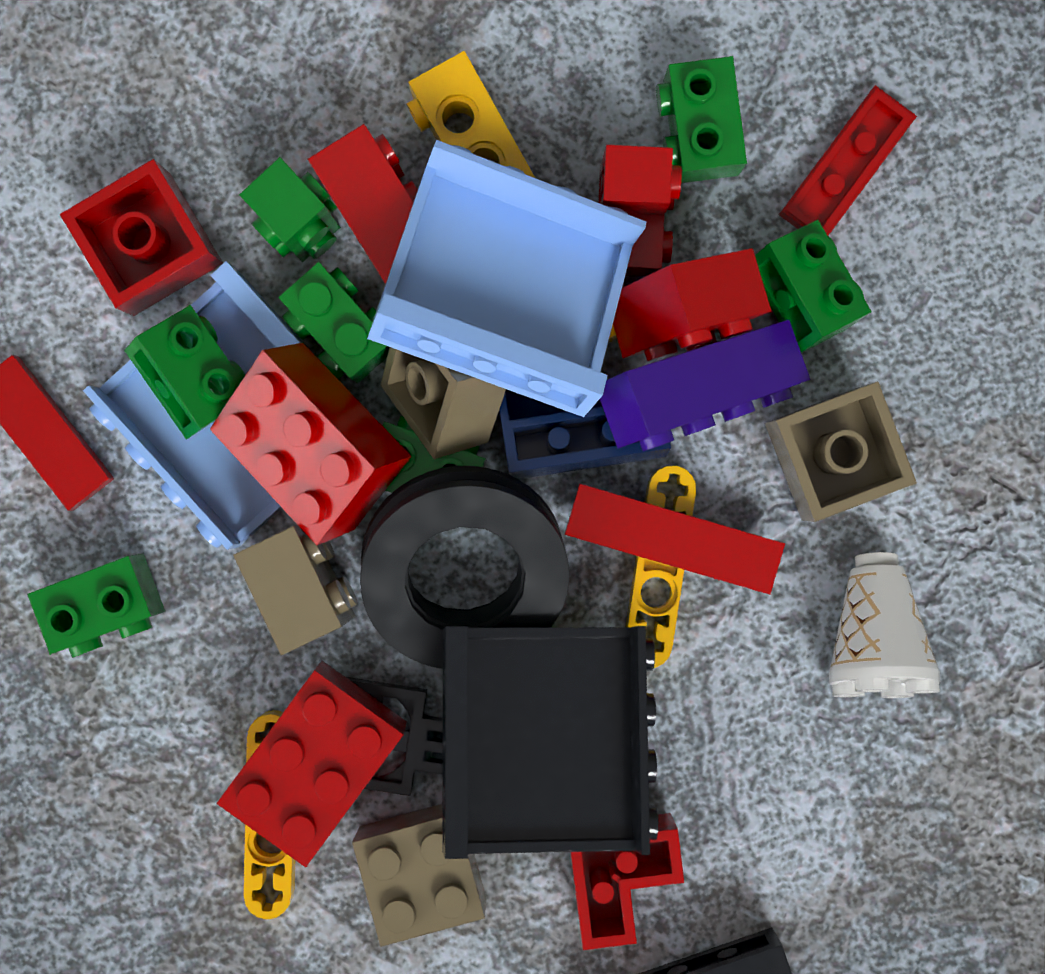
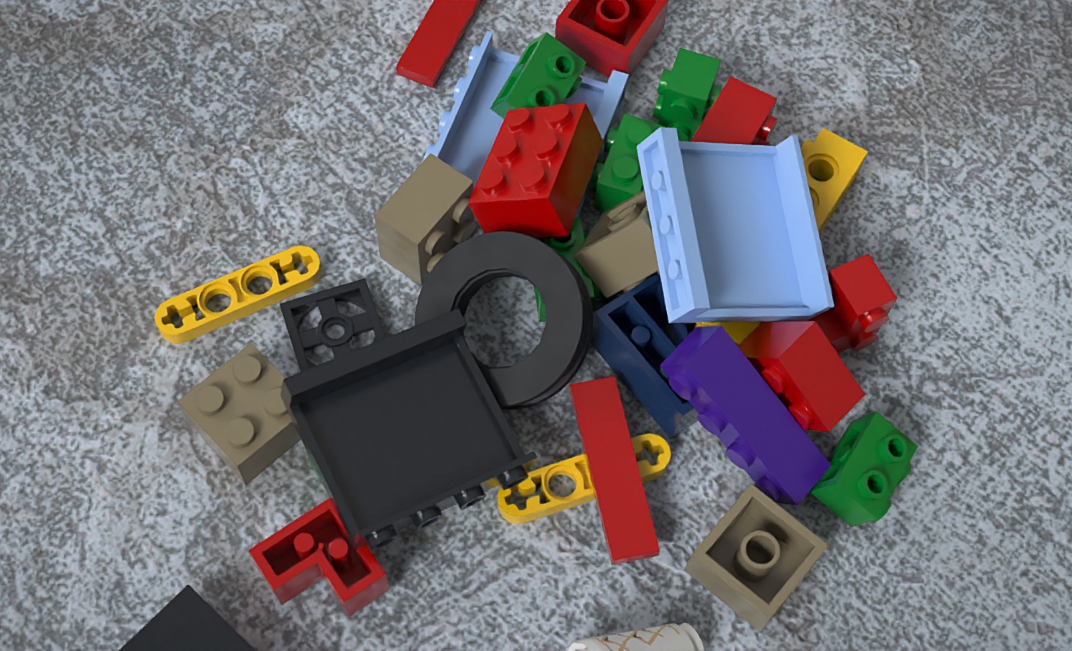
camera: 60 degrees right, 25 degrees down
green brick [27,553,166,658] -> none
red brick [216,660,407,867] -> none
green brick [656,56,747,183] -> none
red tile [778,85,917,236] -> none

